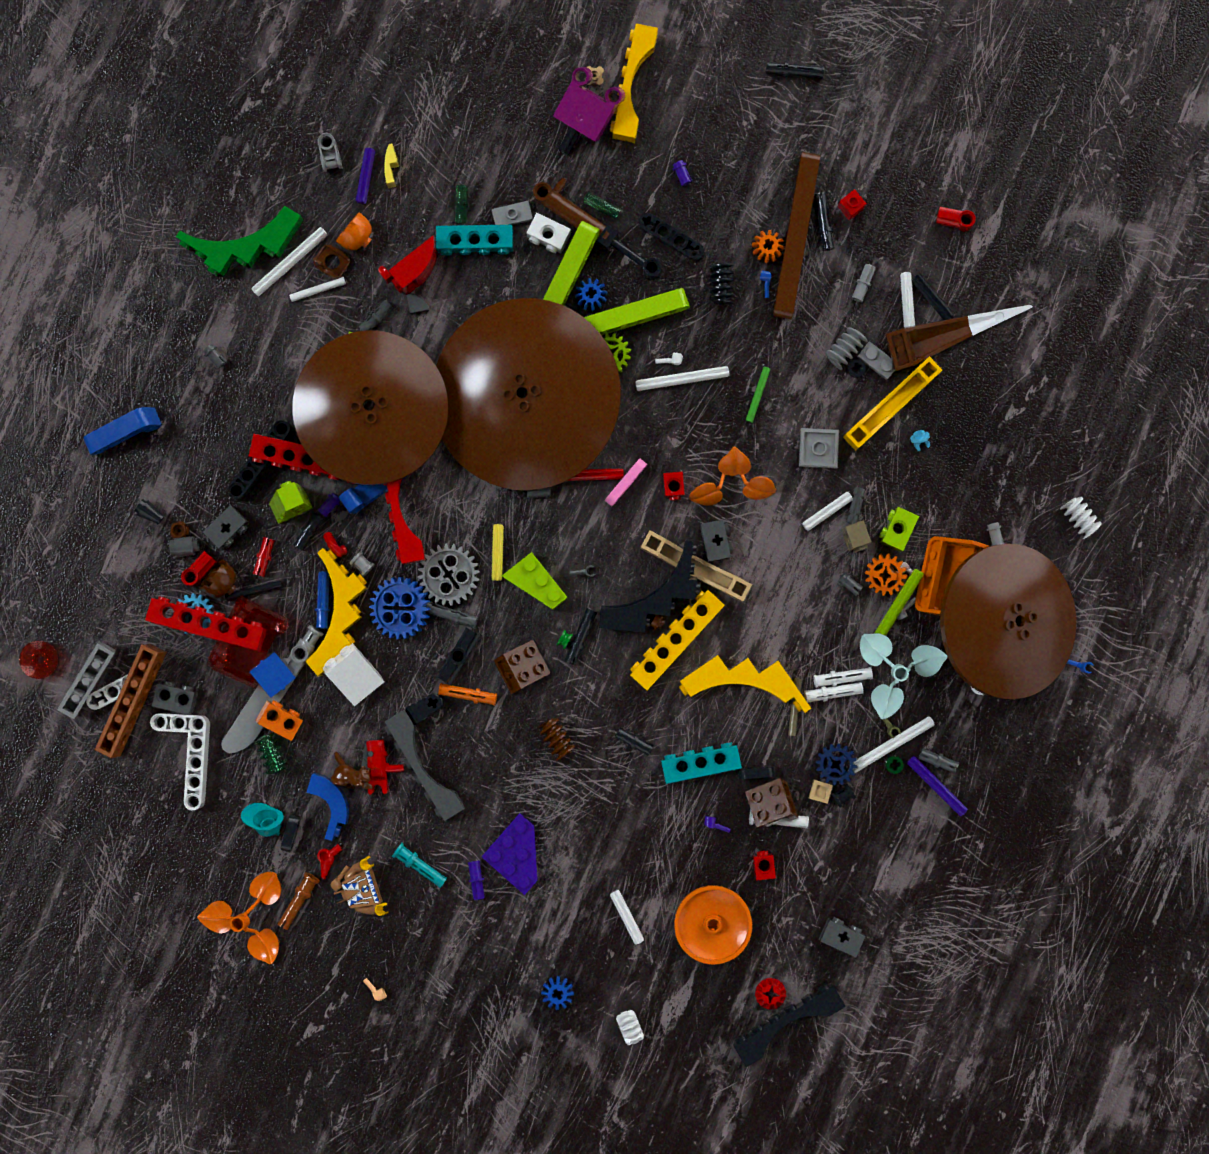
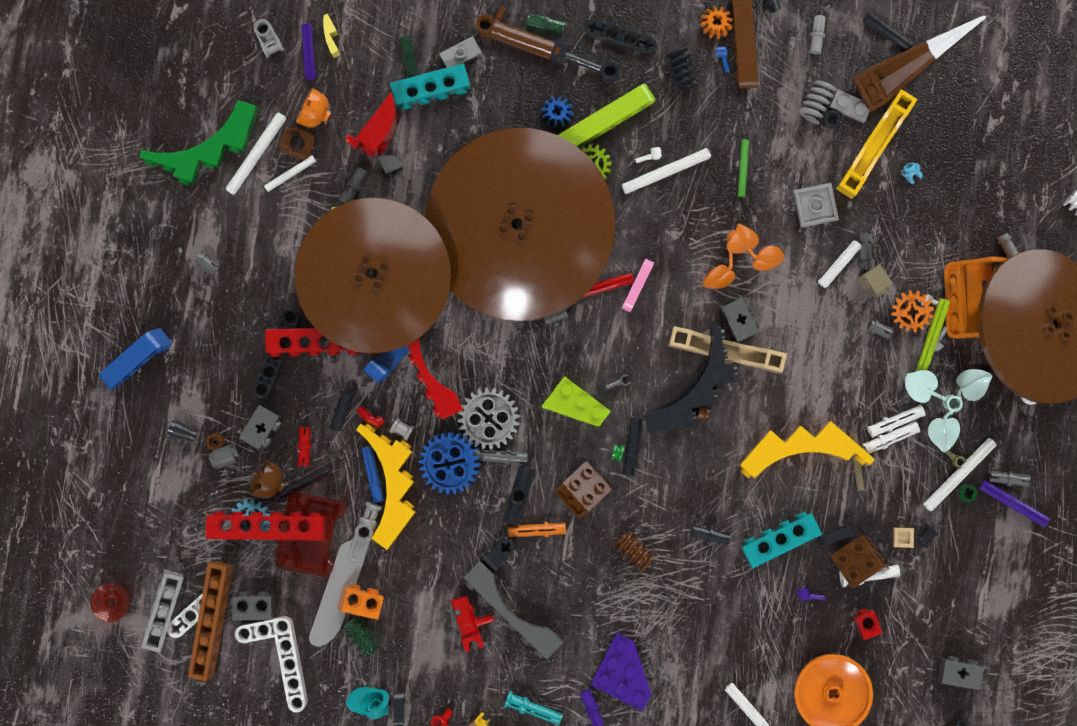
camera: 15 degrees left, 0 degrees up
red piece [181,551,217,588] -> none
blue piece [250,652,296,698] -> none
lime wedge [269,481,313,524] -> none
blue arch [307,773,349,841] -> none
dark purple pin [317,492,341,517] -> none
white brick [323,643,384,706] -> none
reddish brown animal [331,752,373,789] -> none
light yellow axle [492,524,504,581] -> none
white brick [527,212,571,253] -> none
lime beam [543,221,600,306] -> none
yellow brick [630,590,725,690] -> none
red brick [663,471,685,501] -> none
dark blue gear [816,743,858,785] -> none
lime brick [879,507,919,552] -> none
white axle [900,272,915,327] -> none

